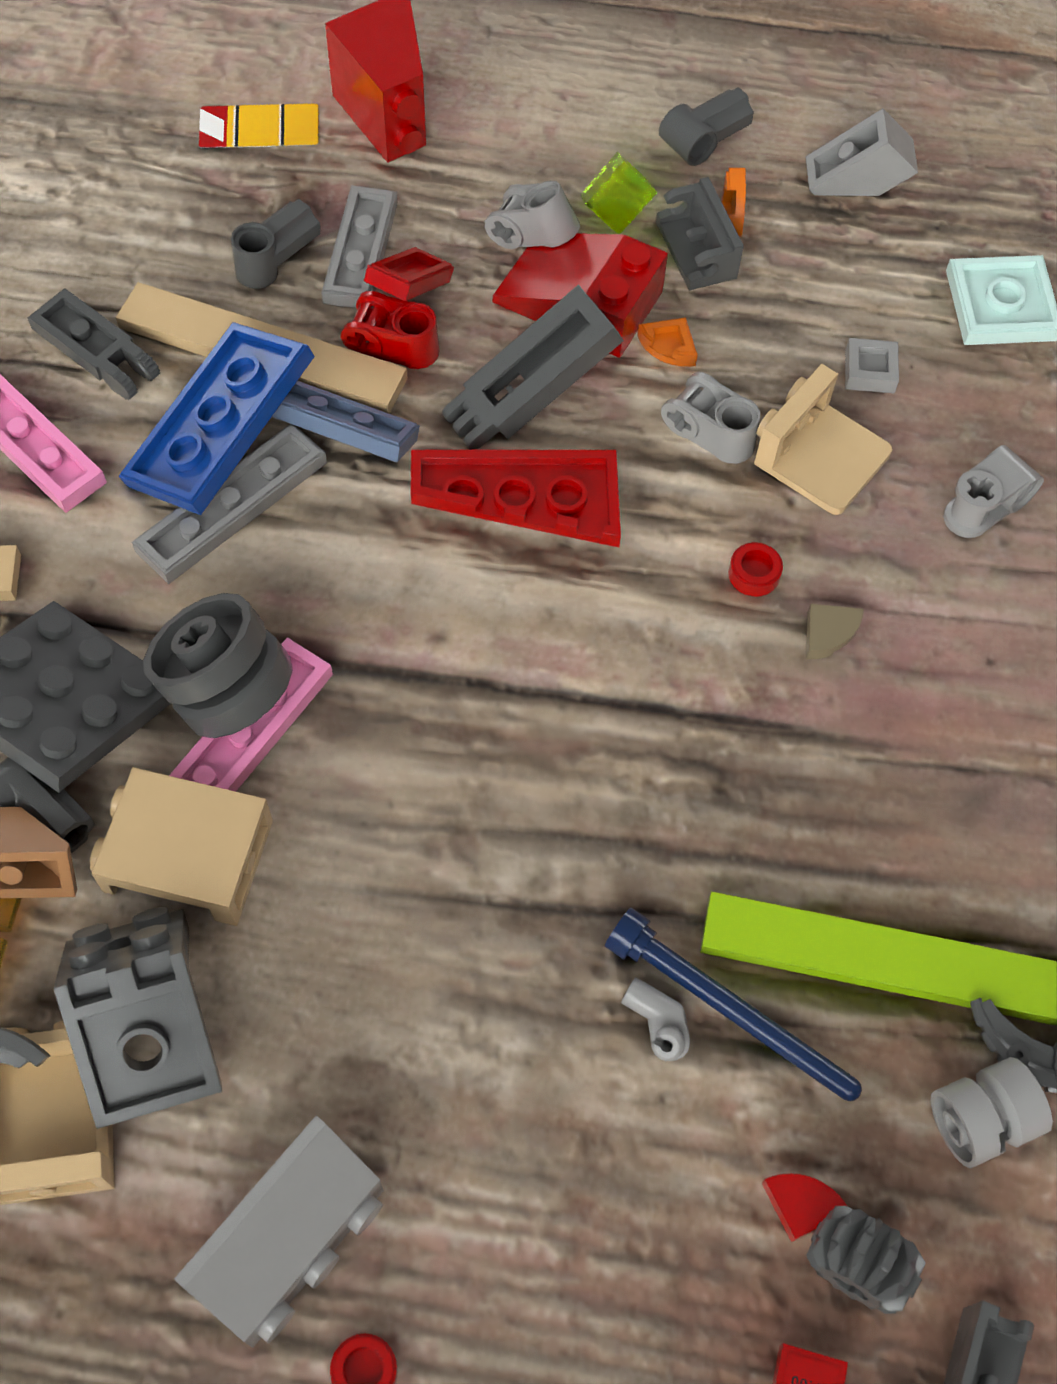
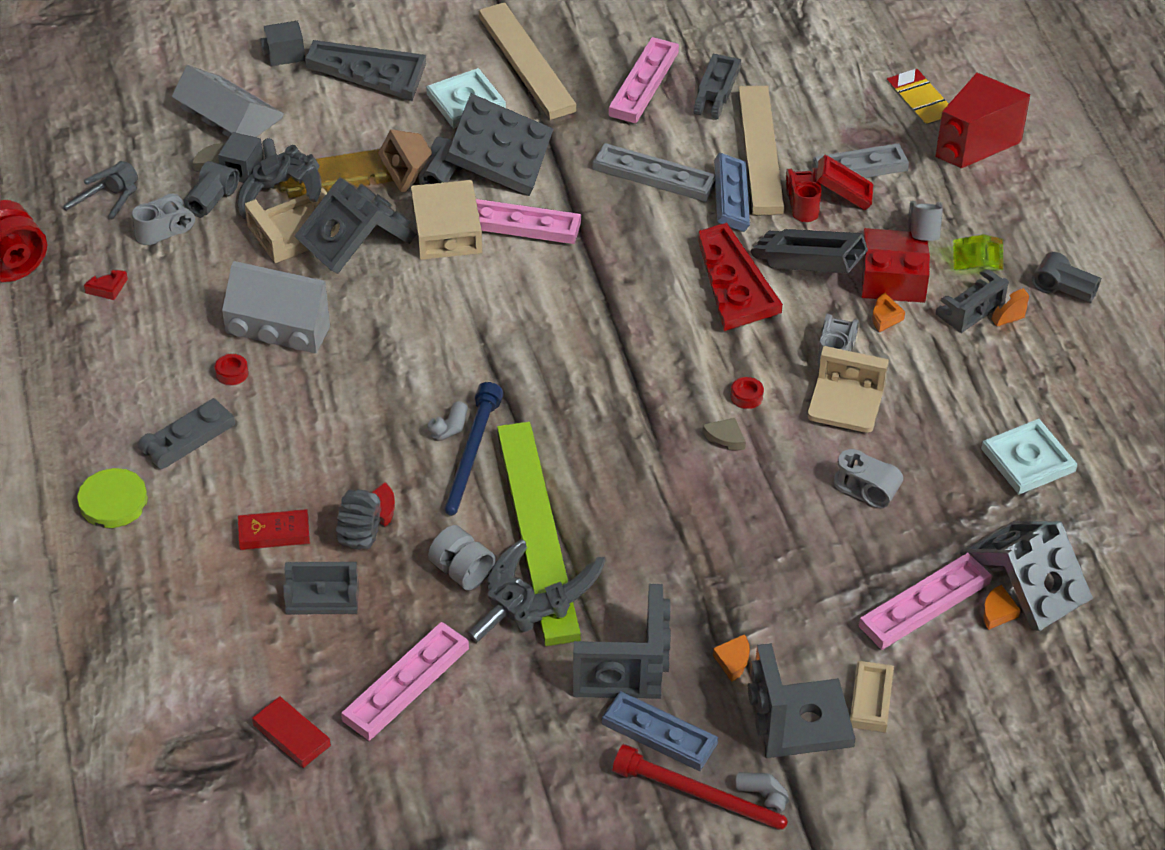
camera: 70 degrees right, 15 degrees down
blue tile [118,322,315,515] -> none
dark grey wheel [143,593,293,738] -> none
dark grey piece [231,199,321,289] -> none
light grey slope [806,108,918,196] -> none
light grey plate [845,338,899,394] -> none

